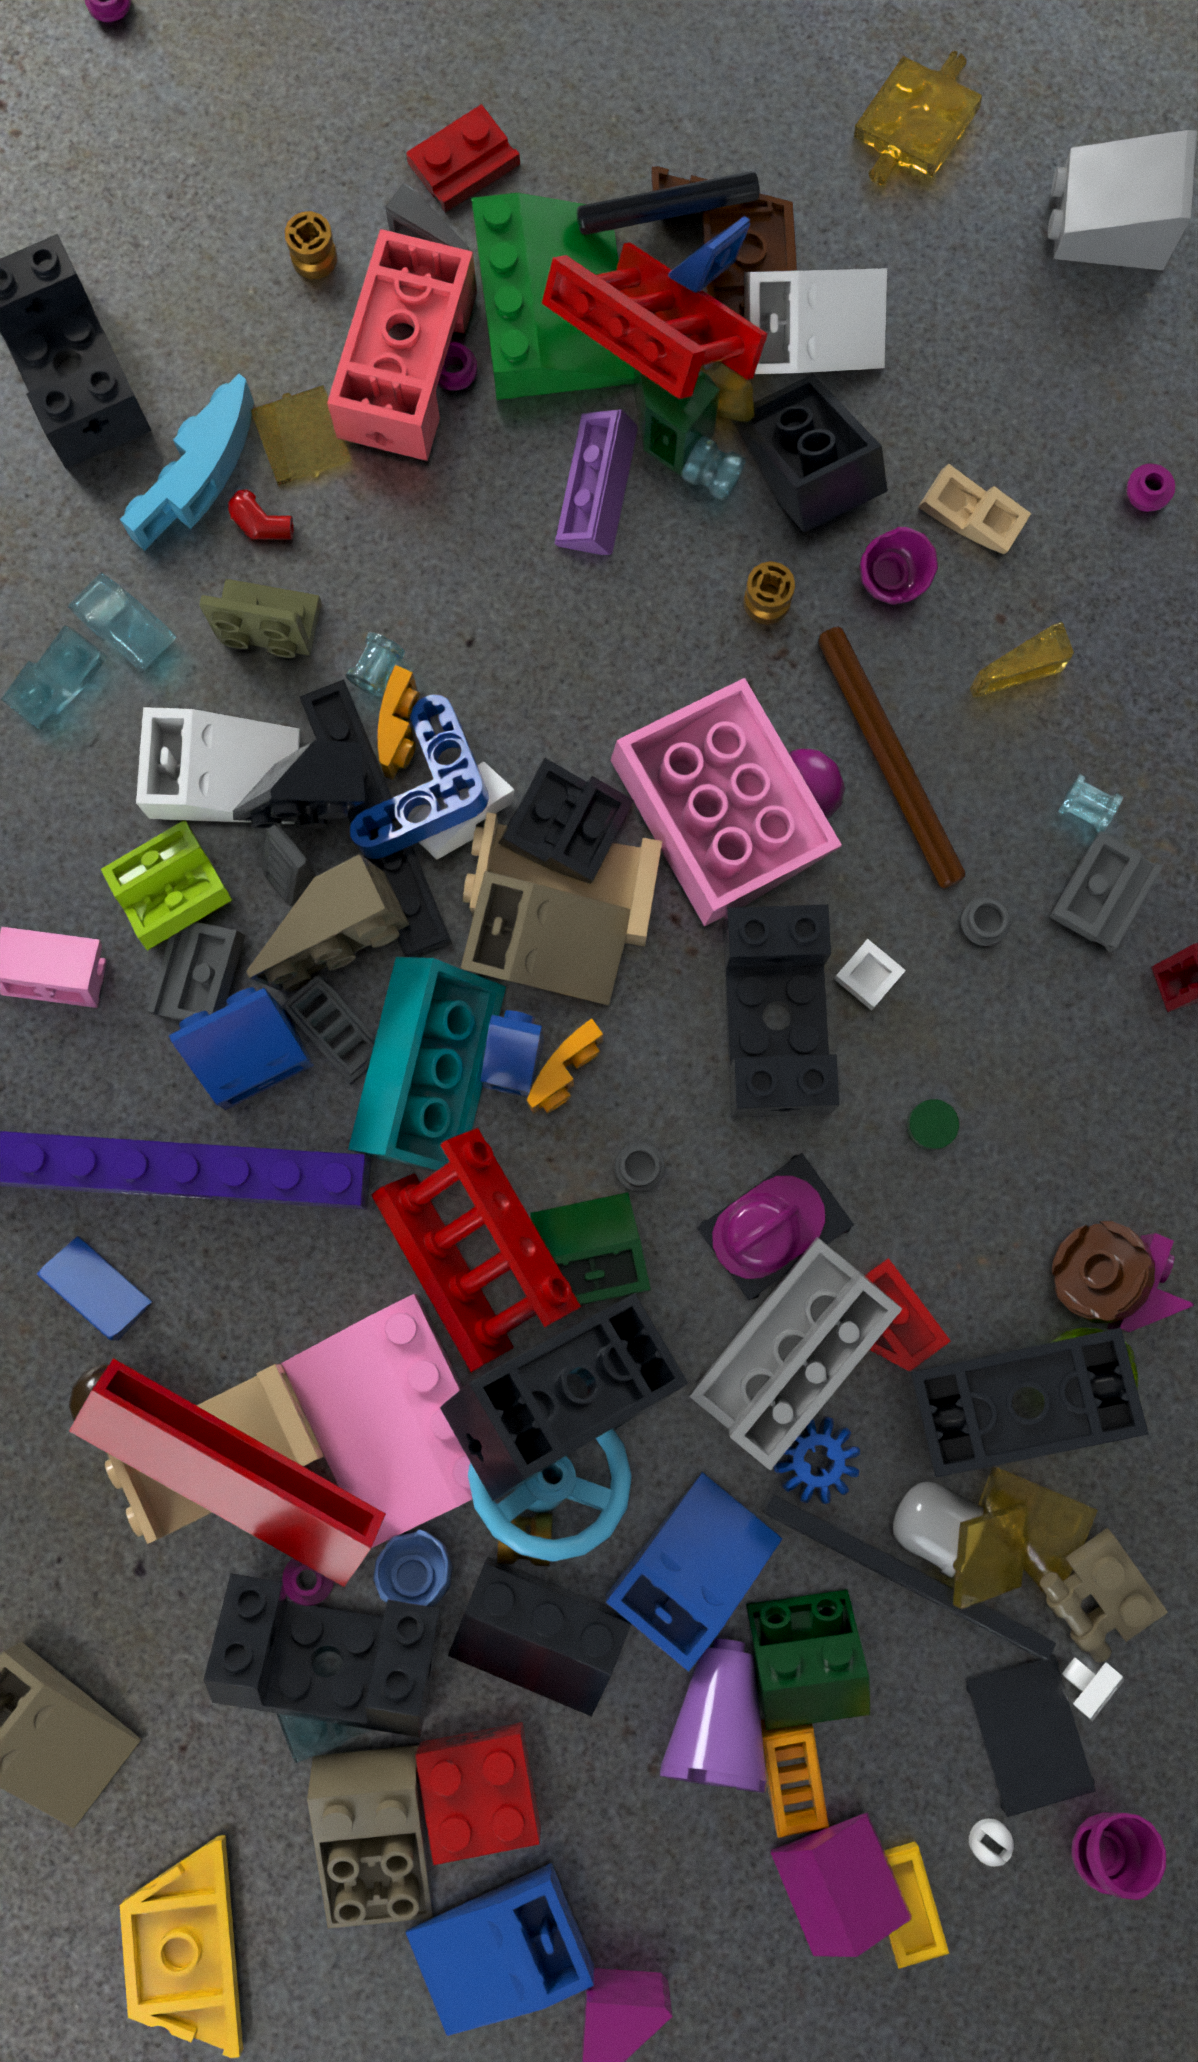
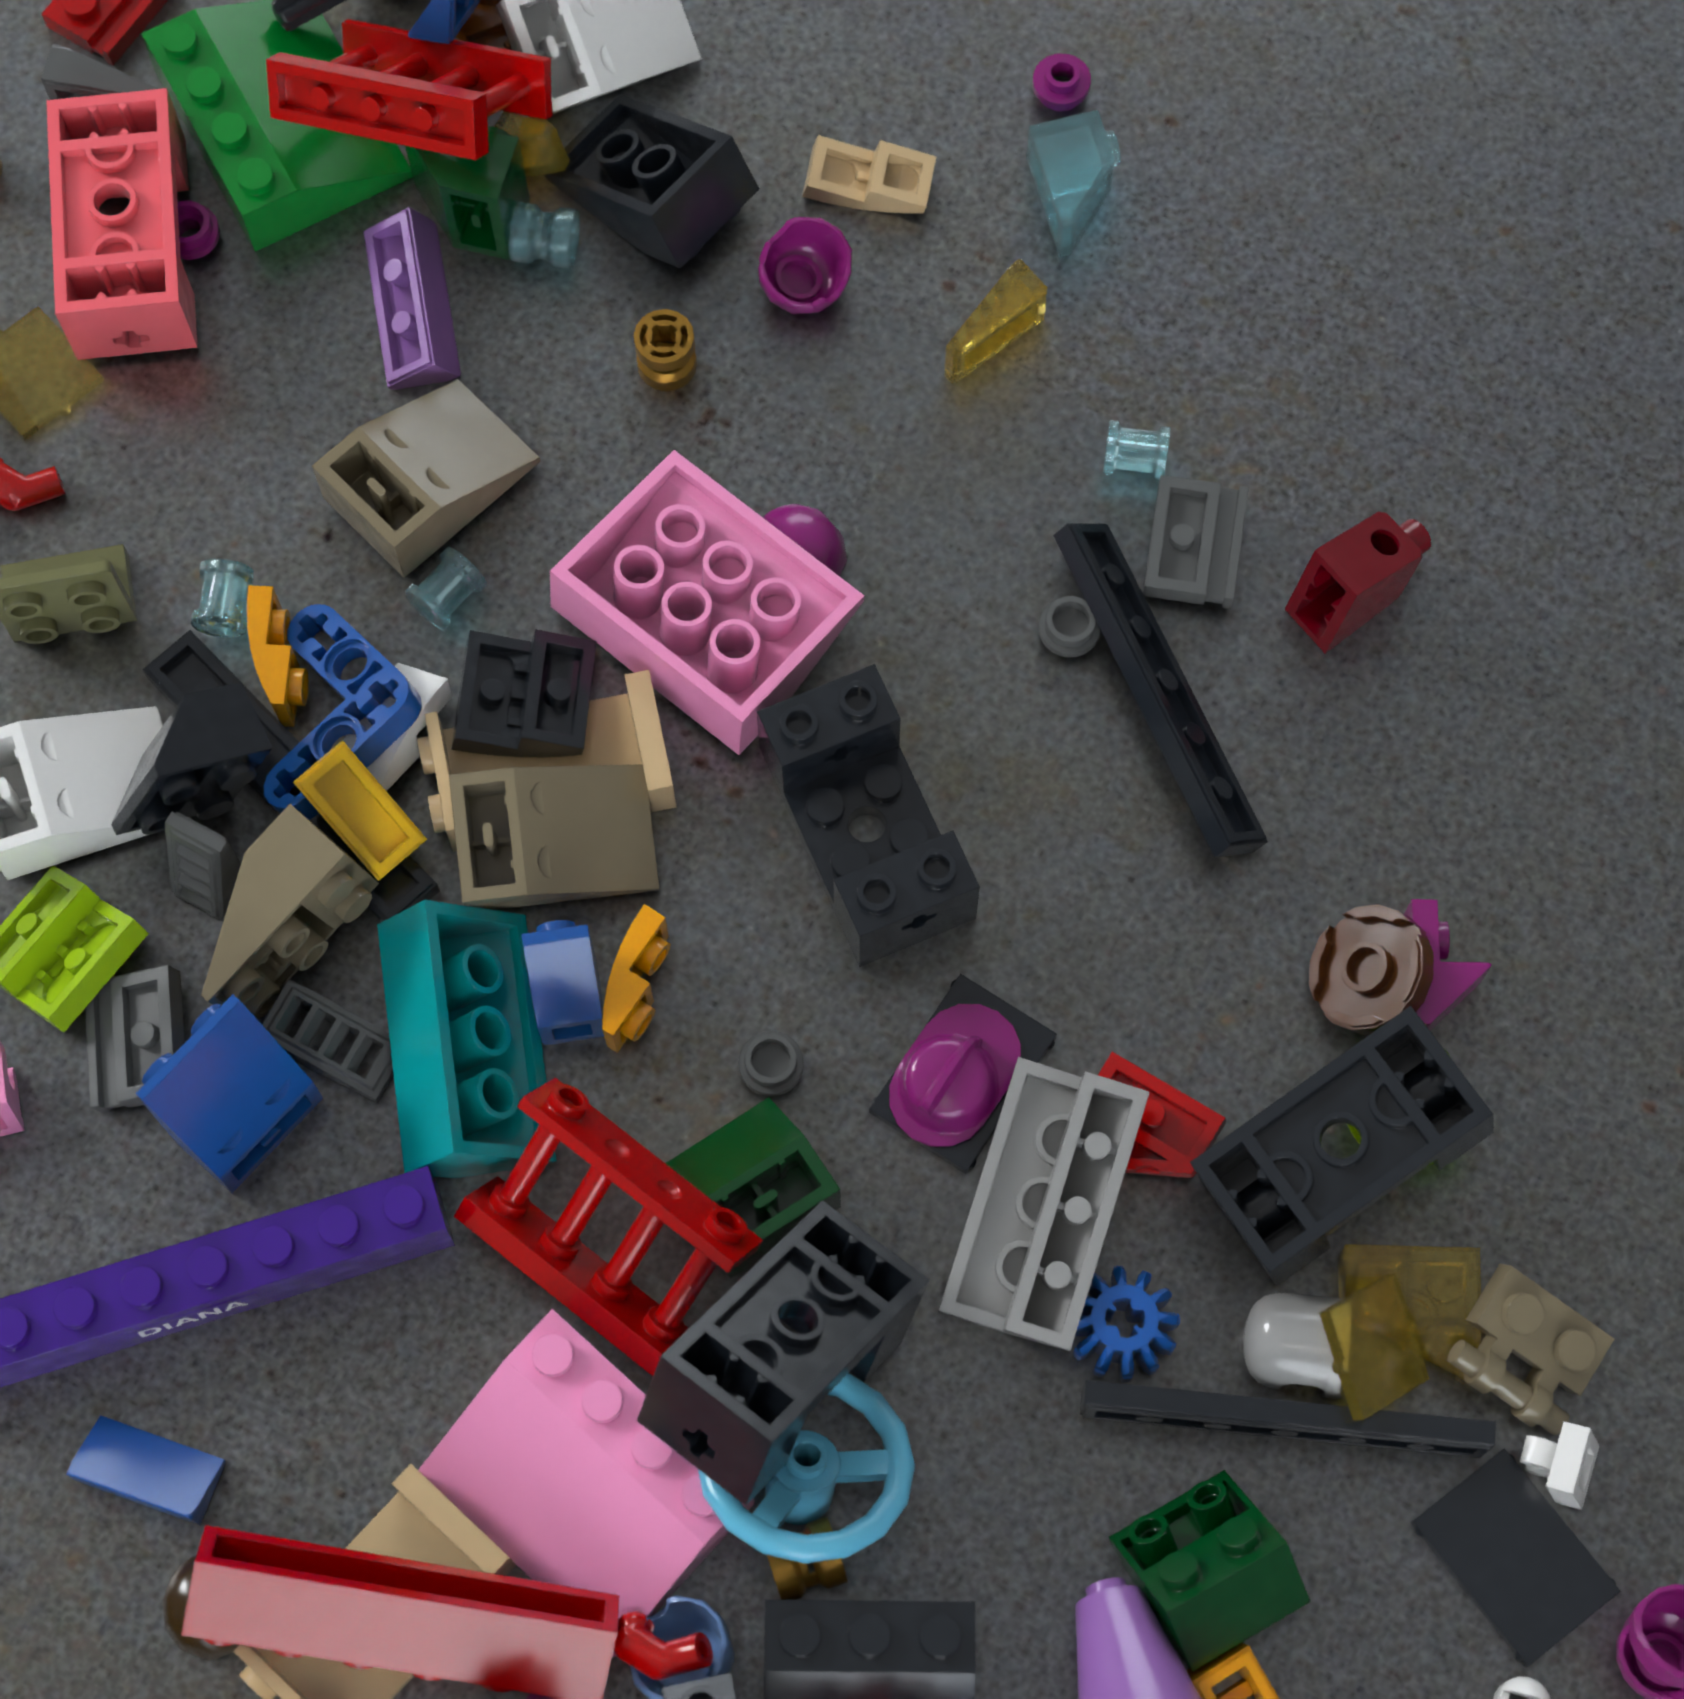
camera: 20 degrees left, 10 degrees down
blue slope [605,1472,783,1672] -> none
reddish brown axle [818,626,965,888] -> none
white plate [834,939,906,1011] -> none
dark green tile [907,1099,959,1150] -> none
none -> yellow tile [293,741,428,881]
none -> dark tan slope [312,379,541,578]
none -> clear light blue bush [405,547,487,630]
none -> red arm [614,1611,713,1680]
none -> clear light blue slope [1026,110,1121,257]
none -> black tile [1053,523,1268,857]

